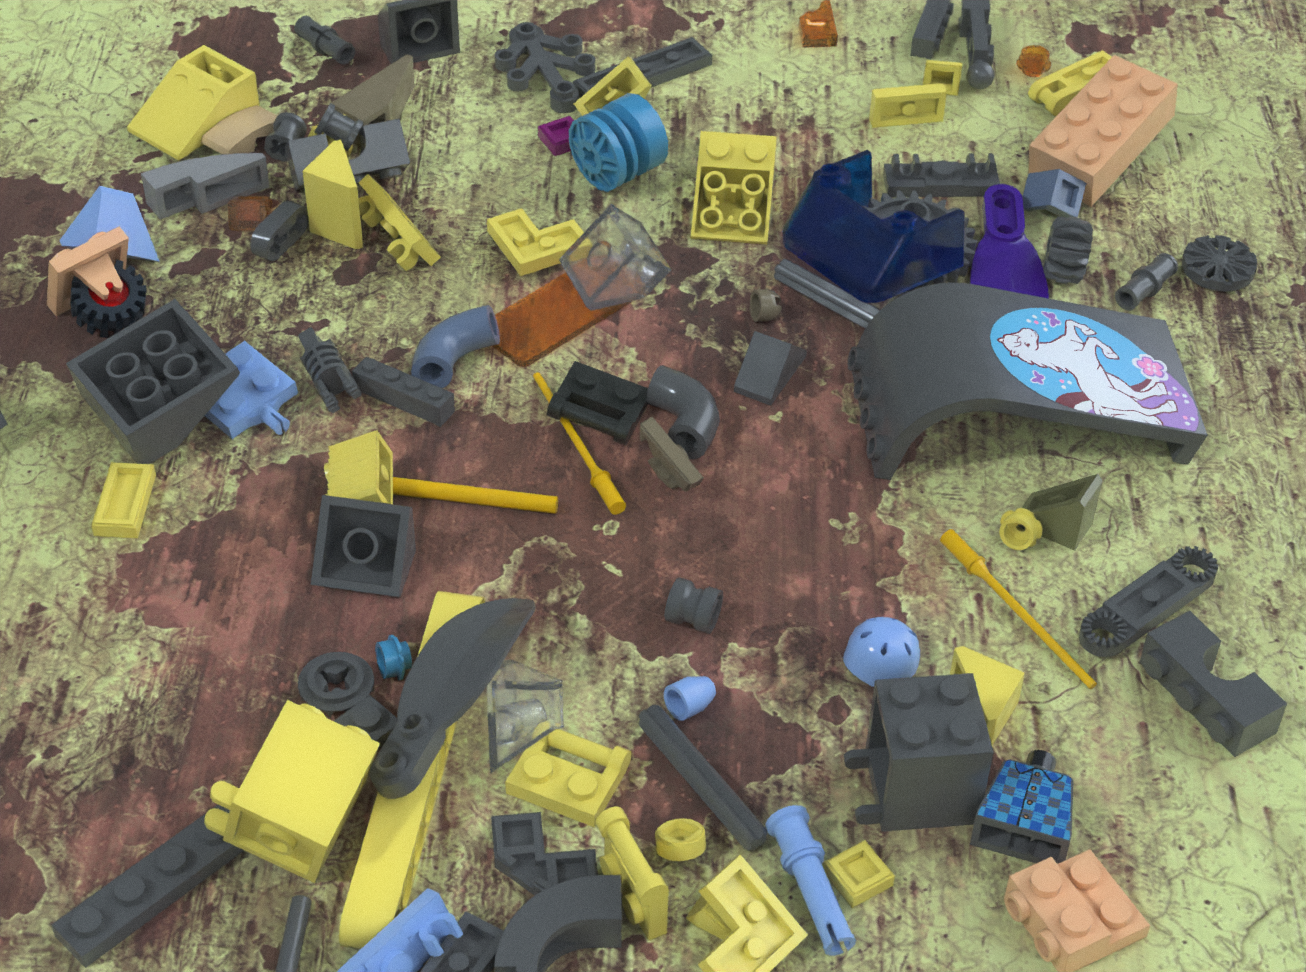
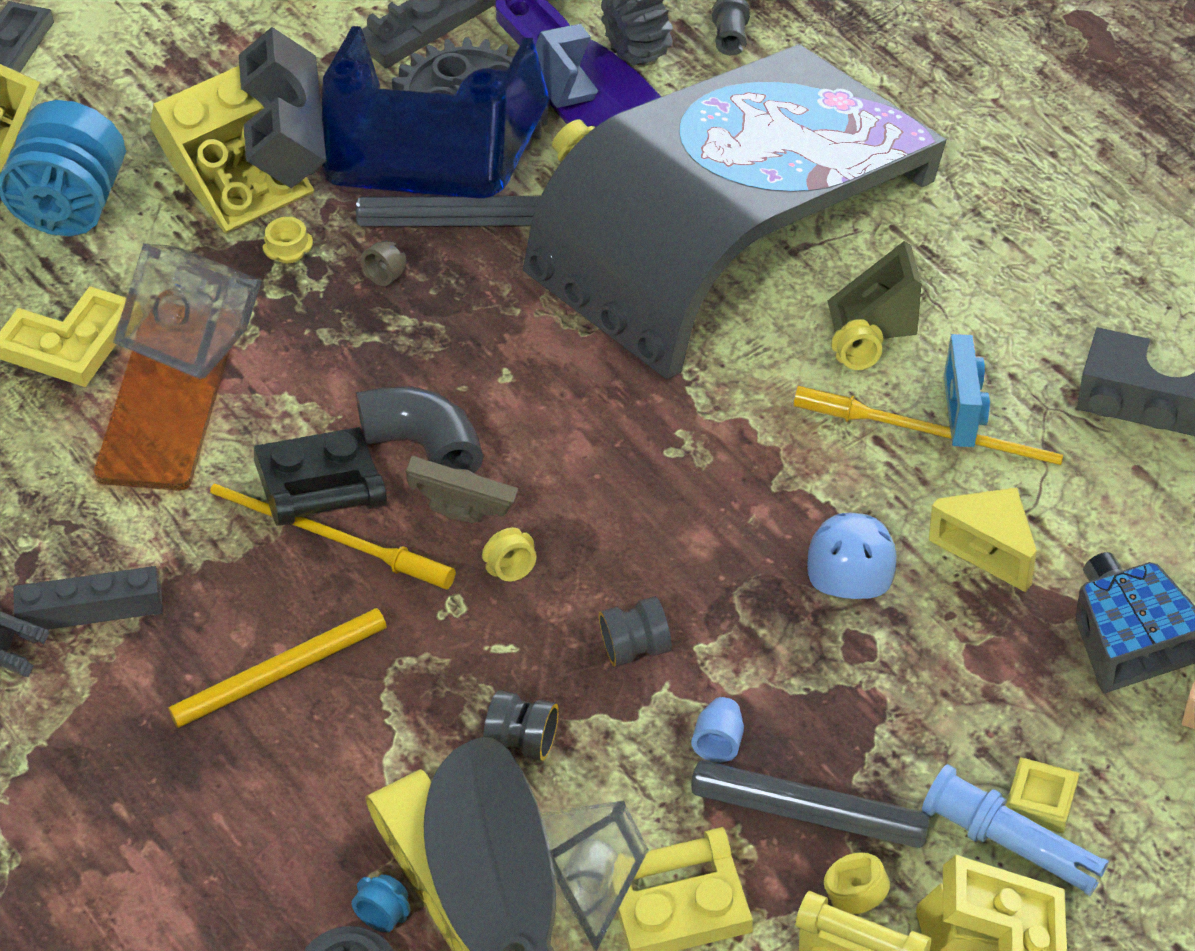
camera: 35 degrees left, 5 degrees up
dark grey slope [311,495,416,597] -> none
light yellow brick [324,430,393,504] -> none
sand blue cylinder [411,305,500,388] -> none
dark grey slope [734,331,807,406] -> none
dark grey container [843,673,994,832] -> none
dark grey plate [1079,546,1218,657] -> none
none -> dark grey arch [239,27,326,189]
none -> light yellow plate [263,217,313,264]
none -> light yellow plate [482,527,536,582]
none -> dark grey wheel [483,689,559,761]
none -> sand blue panel [527,24,598,108]
none -> dark azure plate [943,334,990,447]

